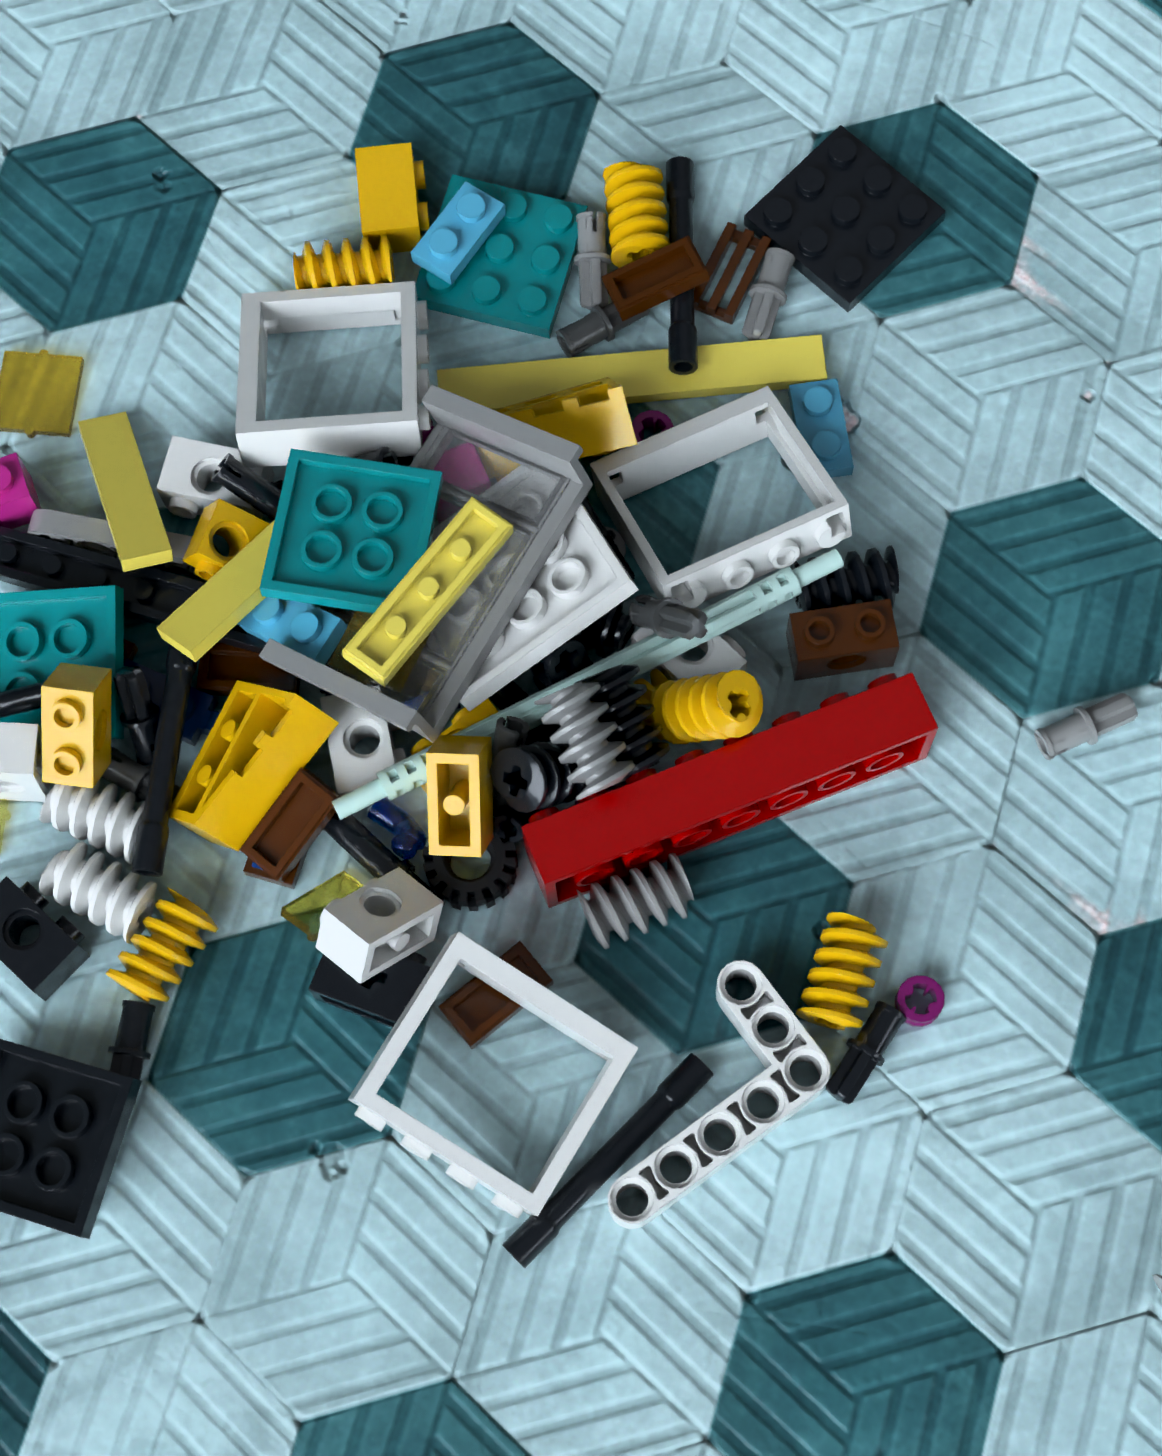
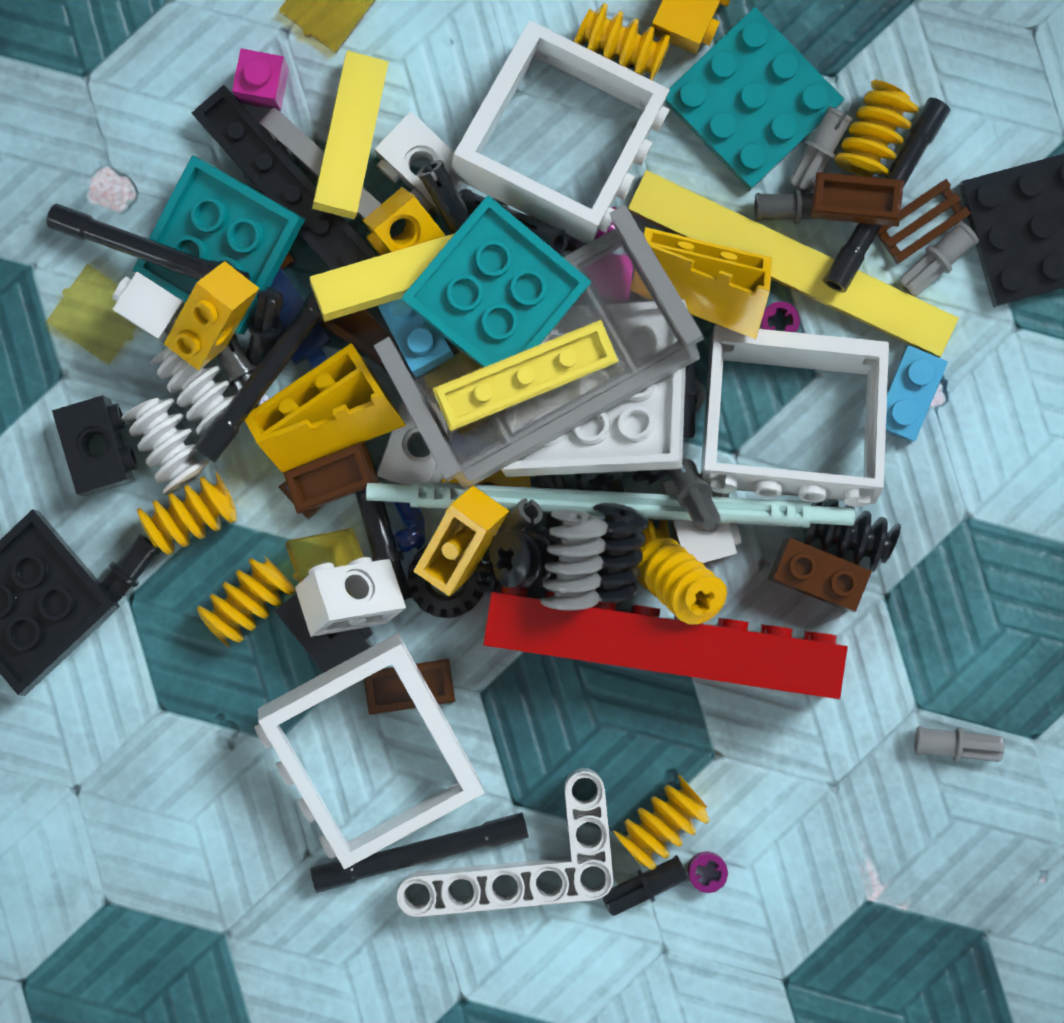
camera: 20 degrees right, 15 degrees up
medium azure plate [411,181,506,285] -> none
light grey piece [576,852,694,949] -> none
none -> yellow piece [196,556,296,648]

